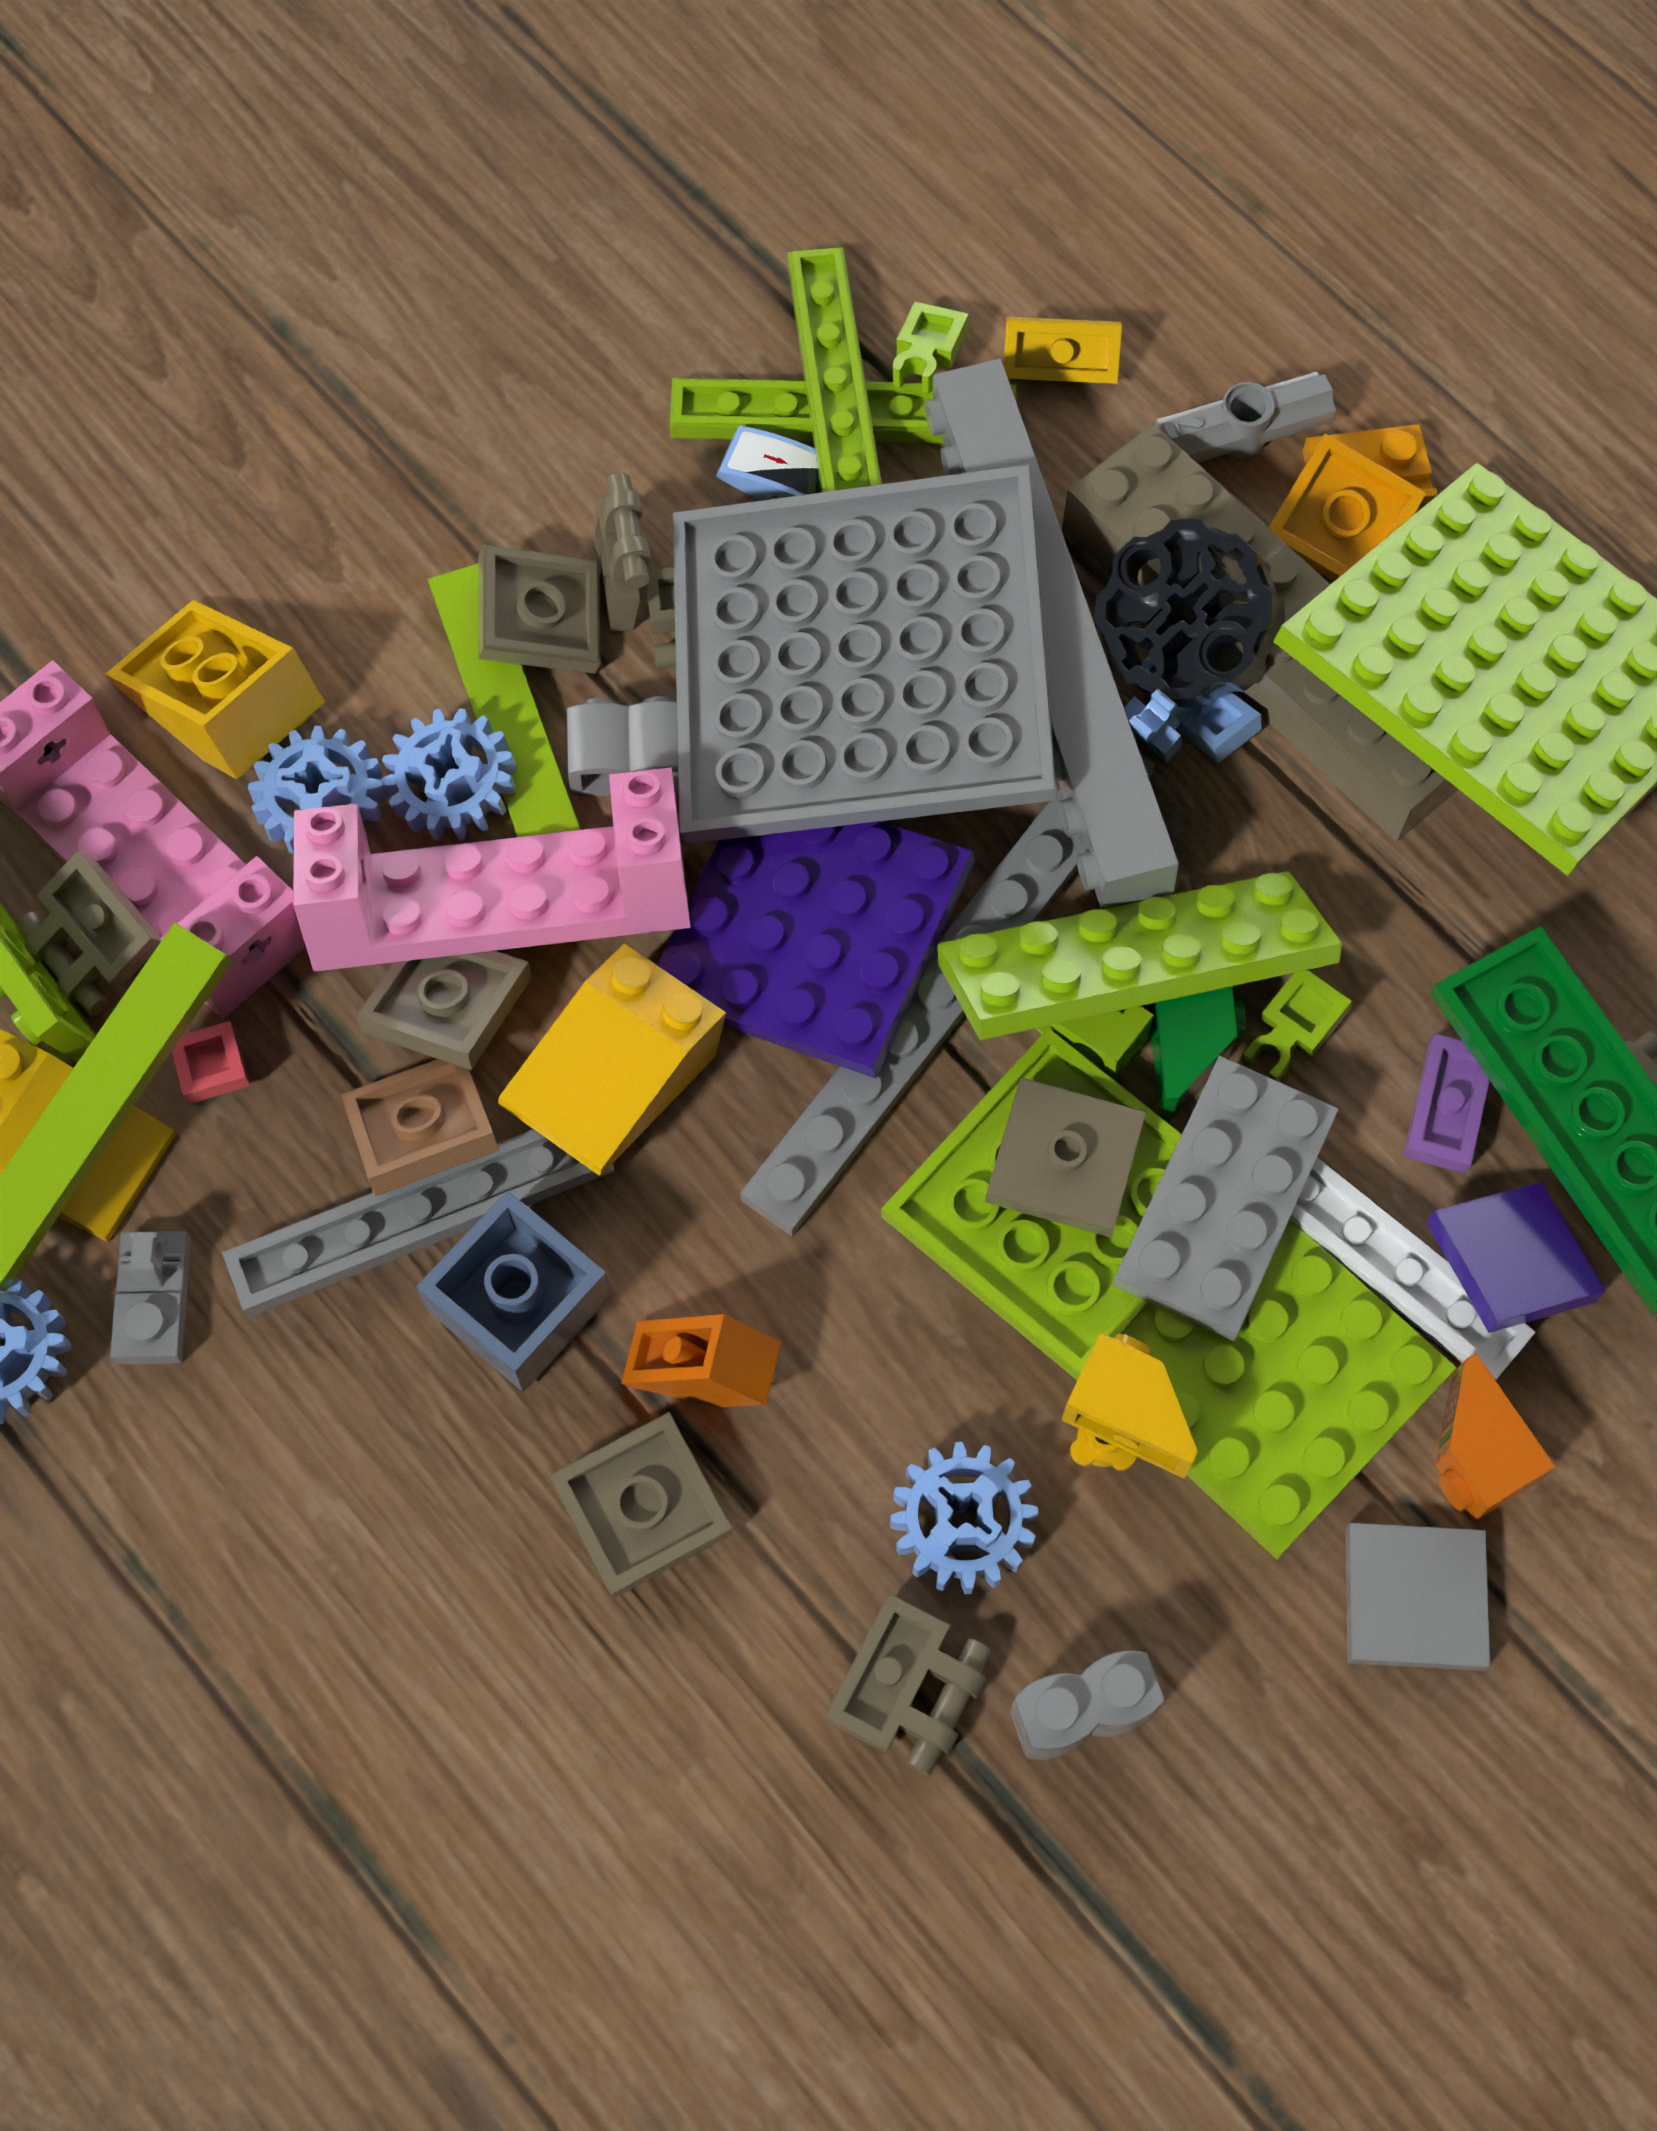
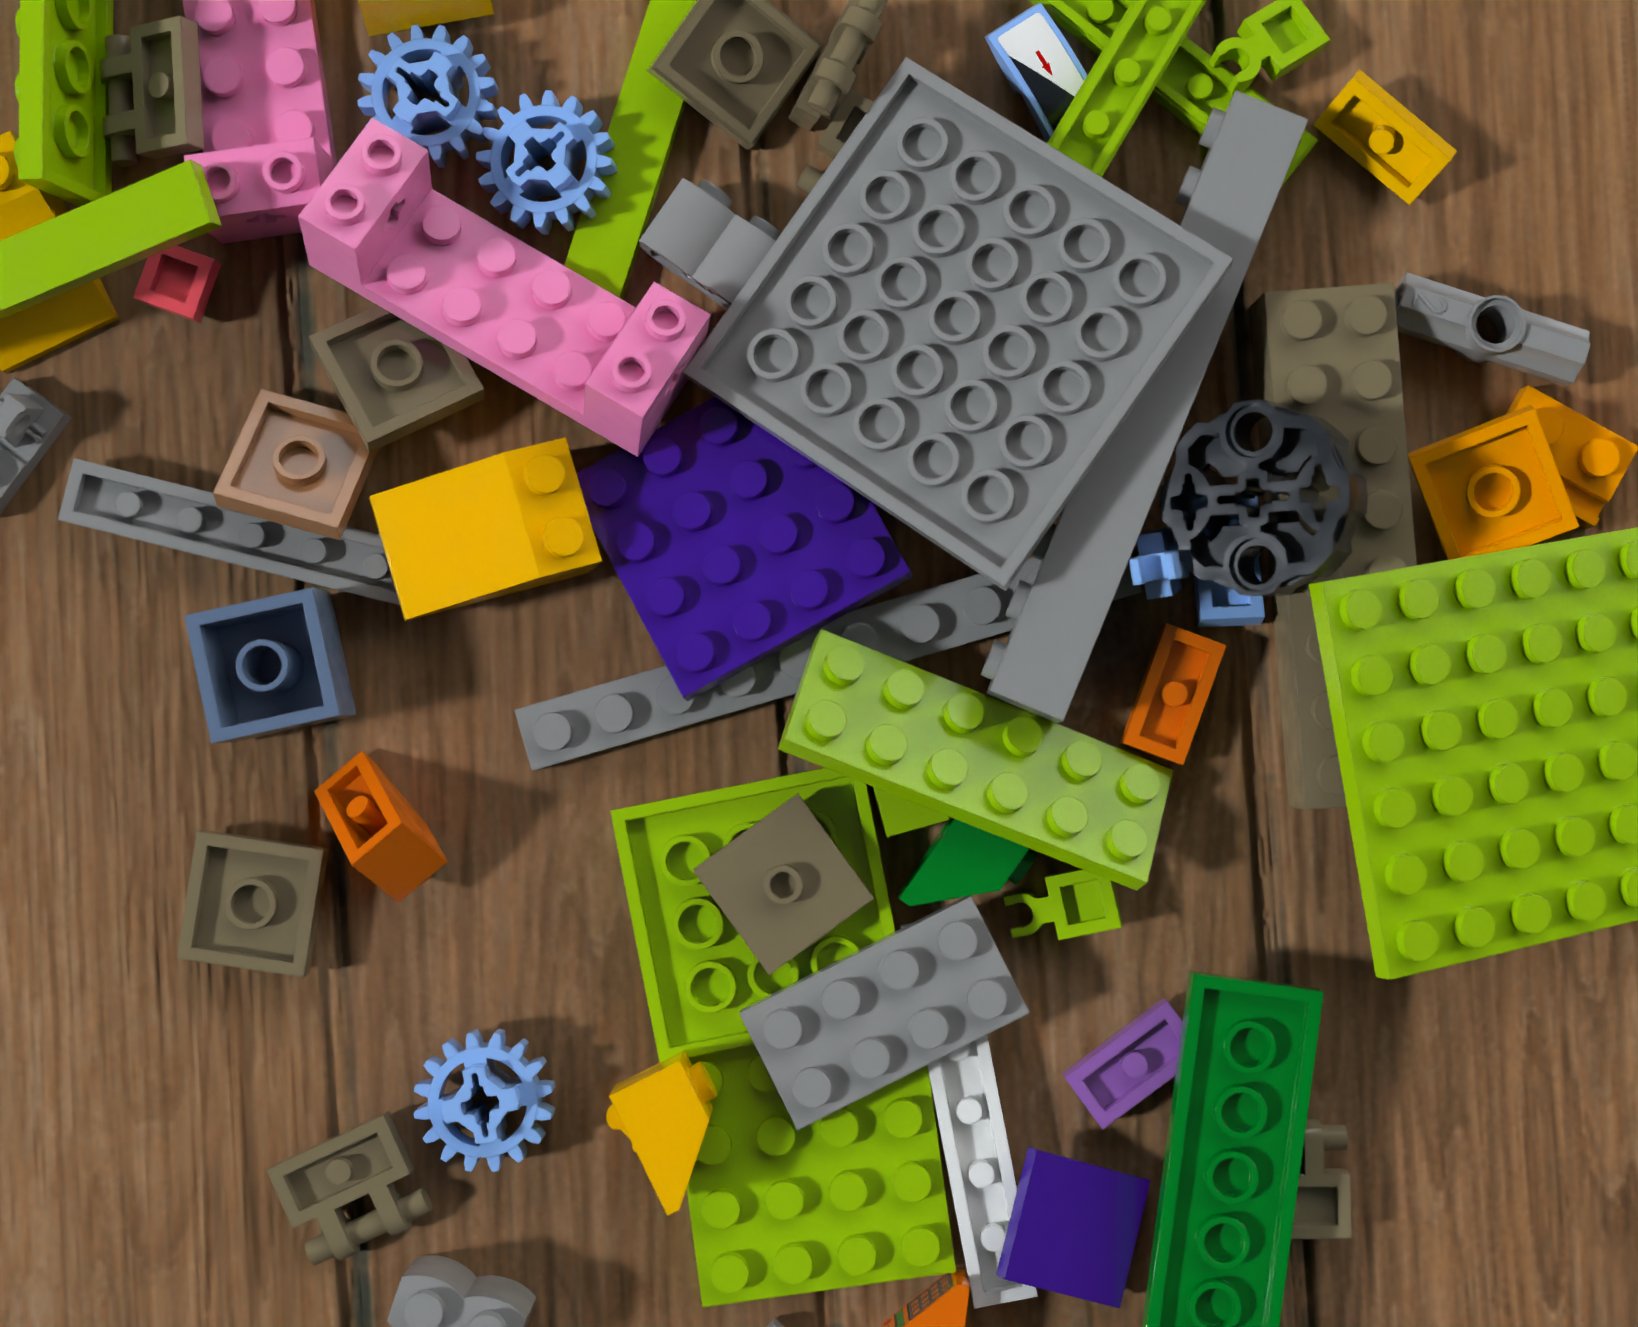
camera: 35 degrees right, 20 degrees up
none -> orange plate [1120,623,1227,765]

